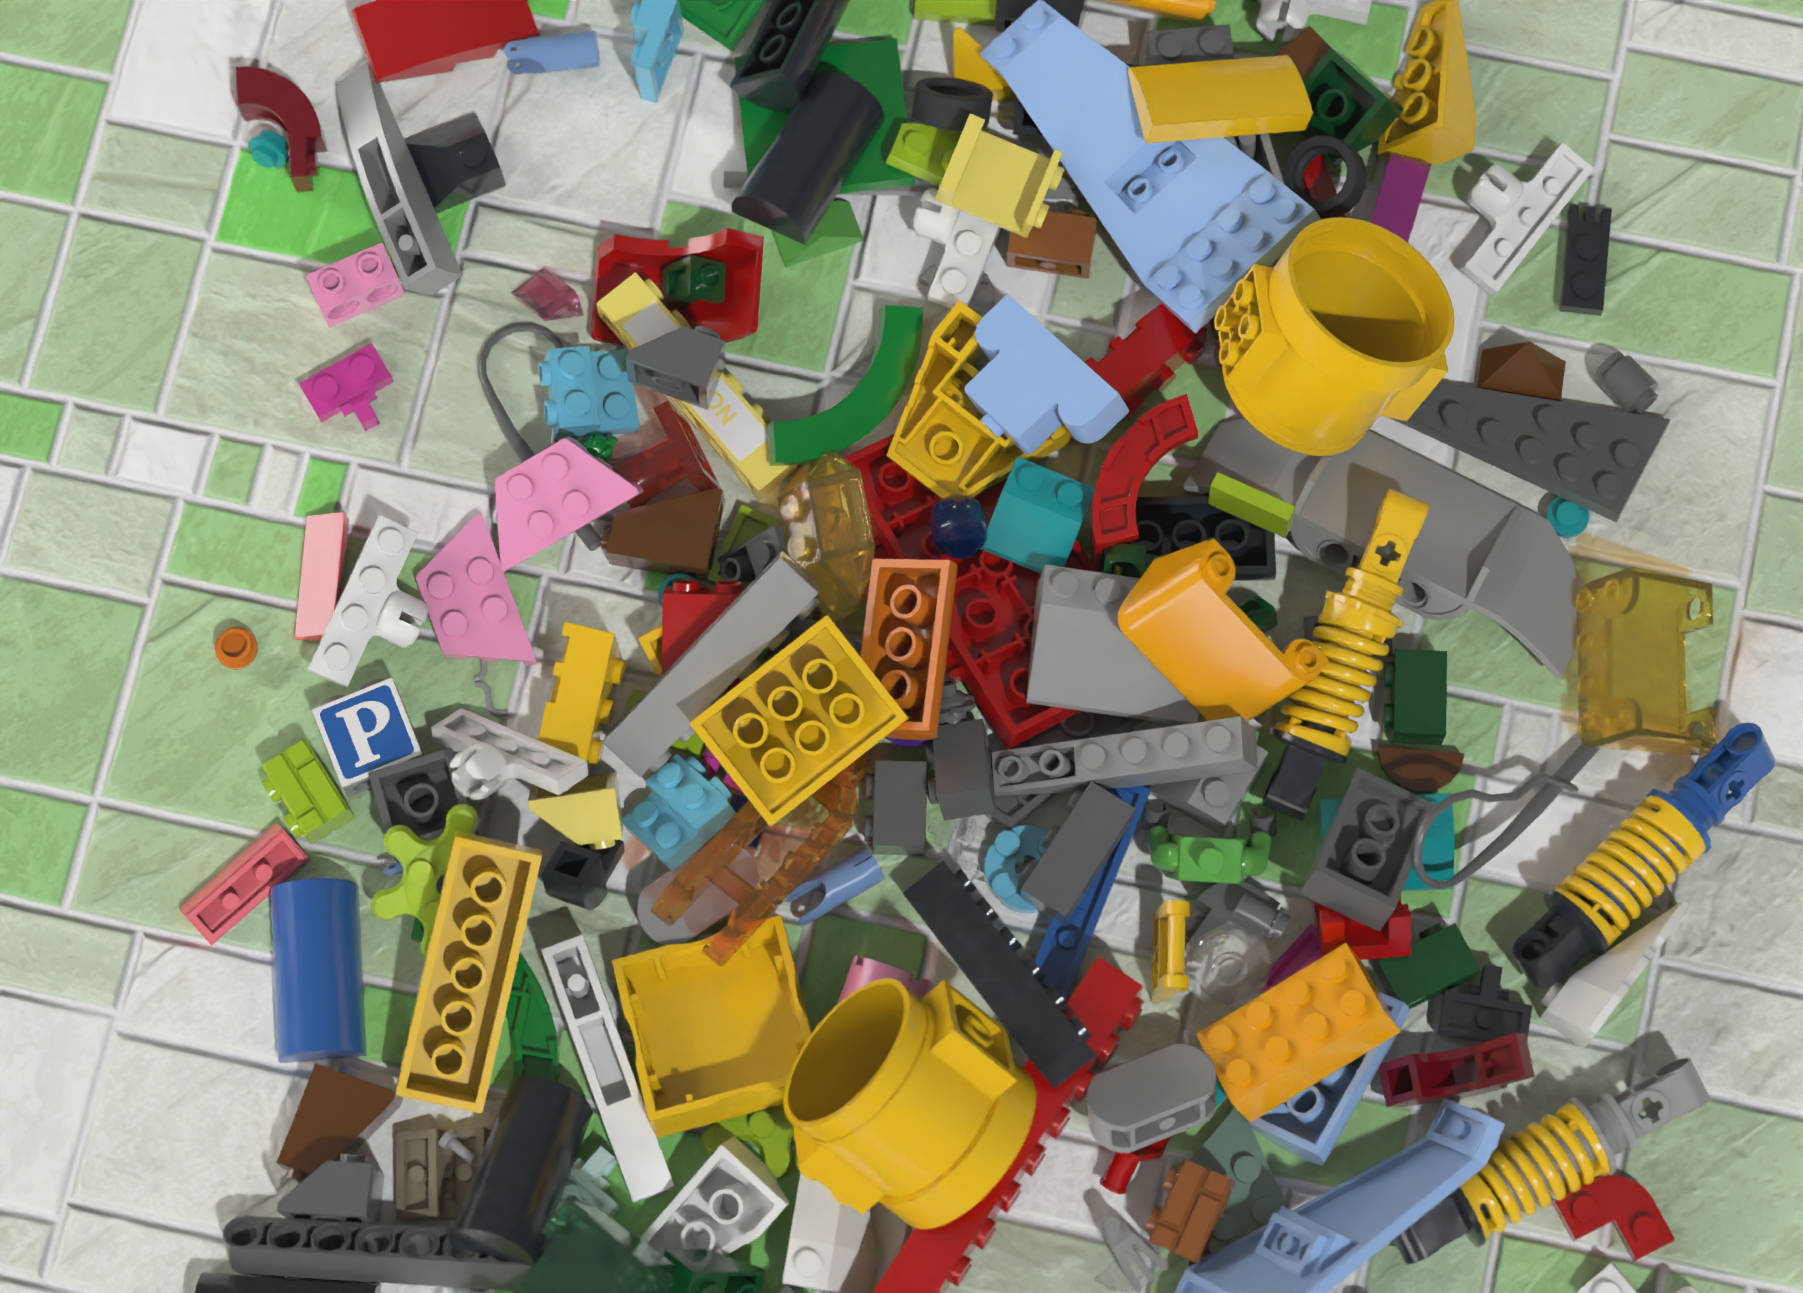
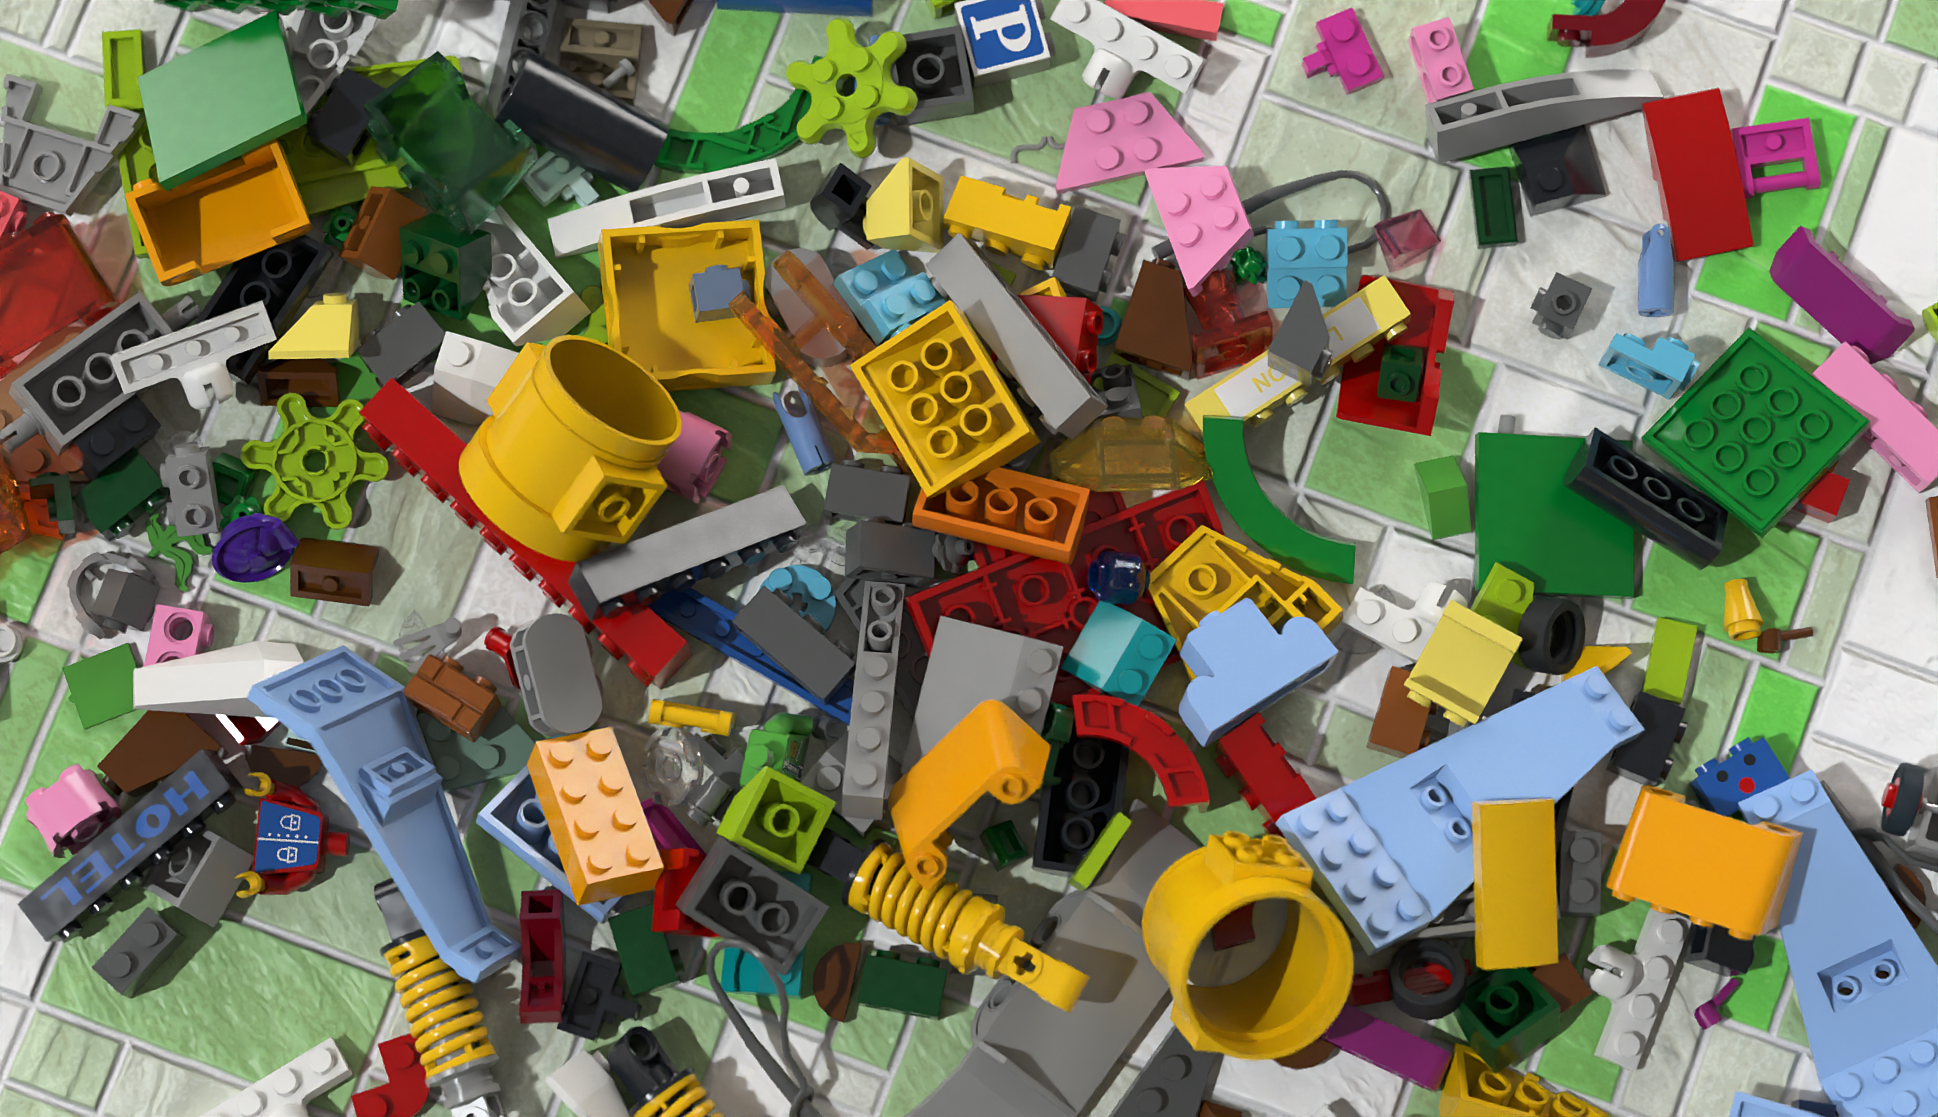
camera: 95 degrees right, 5 degrees up
yellow brick [395,831,542,1113] -> none
white plate [431,708,588,800] -> none
black brick [731,71,885,245] -> none
none -> sand blue brick [688,265,751,323]
none -> lime slope [716,766,836,875]
none -> dark grey brick [1052,206,1125,302]
none -> dark green tile [1468,166,1518,249]
none -> dark grey brick [1530,272,1593,339]

